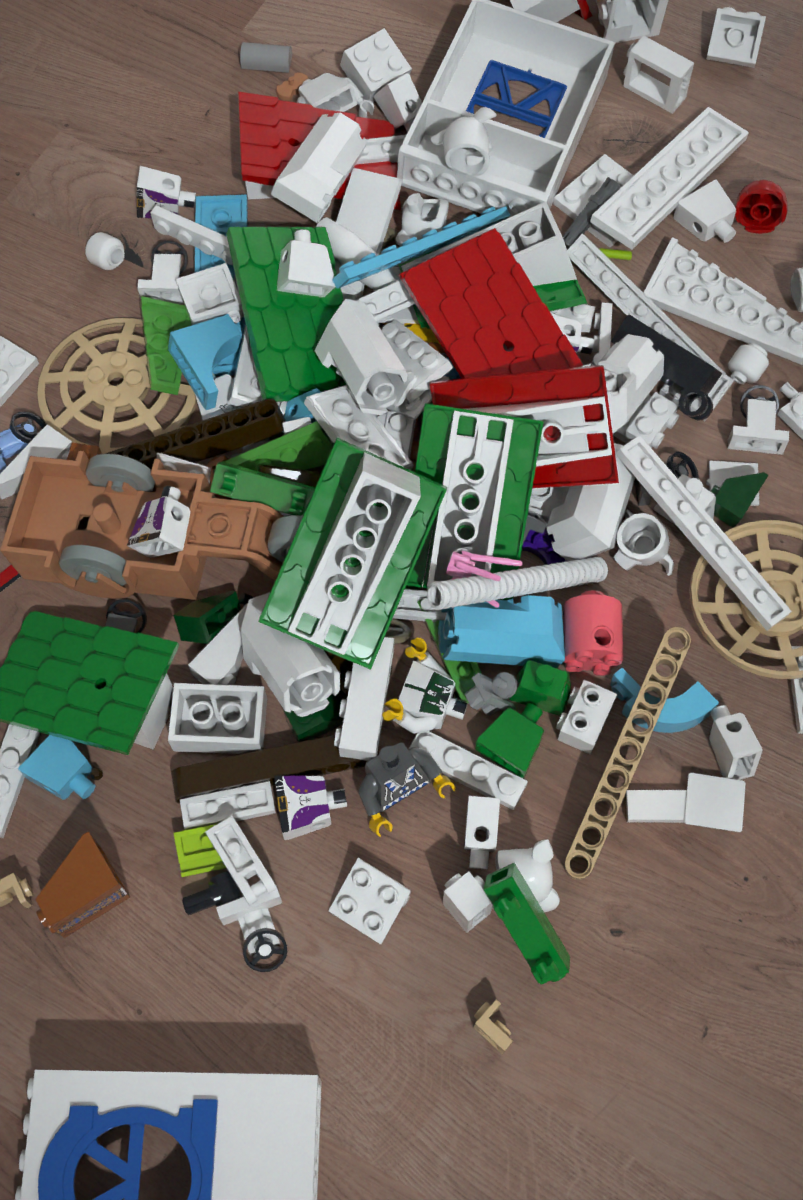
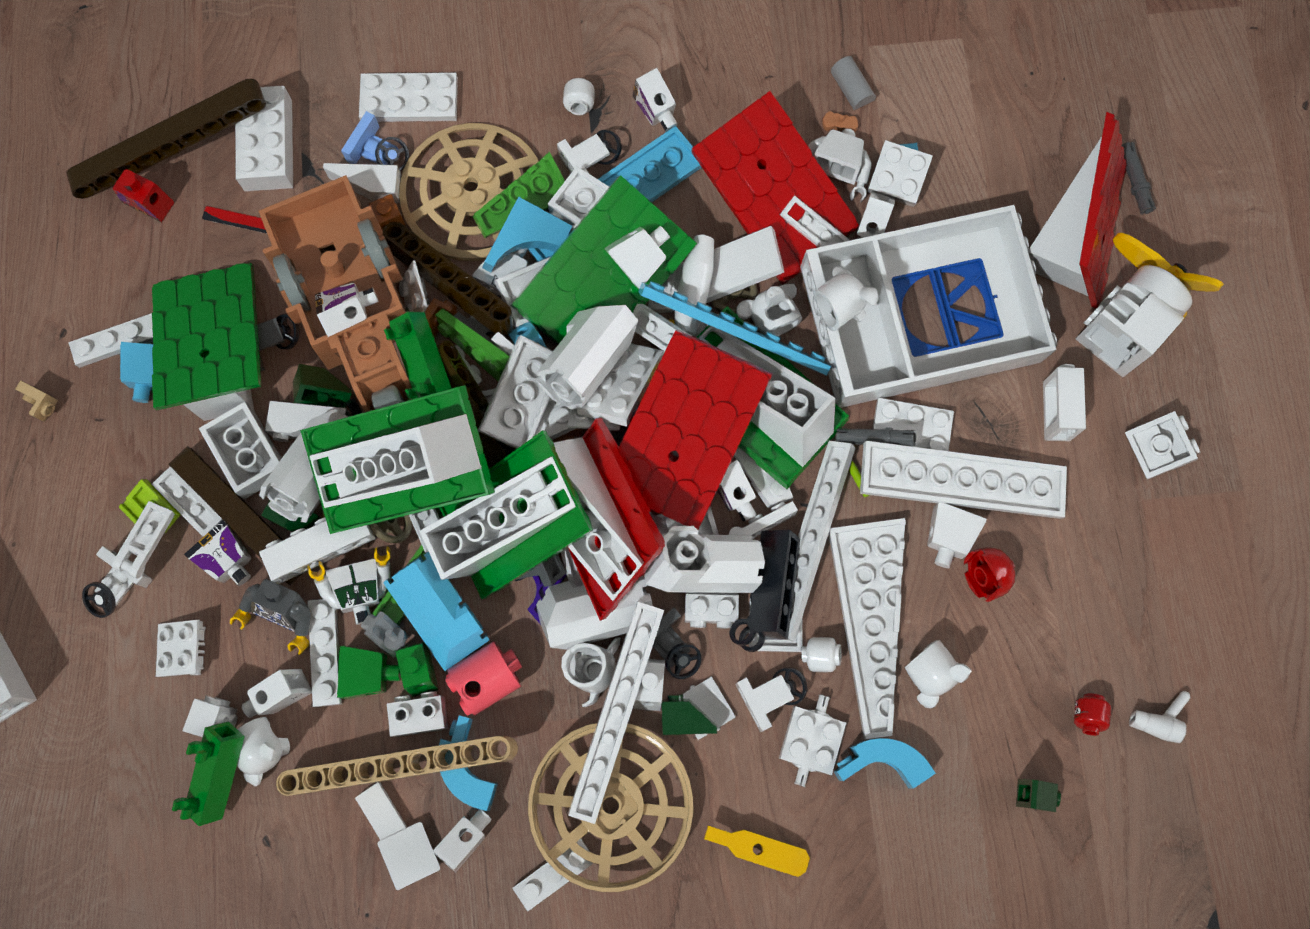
camera: 55 degrees right, 10 degrees up
dark orange slope [35,832,130,938] -> none
white plate [150,205,233,265] -> none
black axle [182,871,244,915] -> none
white brick [271,113,367,223] -> none
white piece [427,557,608,610] -> none
bright pink plant [446,550,523,608] -> none
tan bracket [473,999,513,1055] -> none

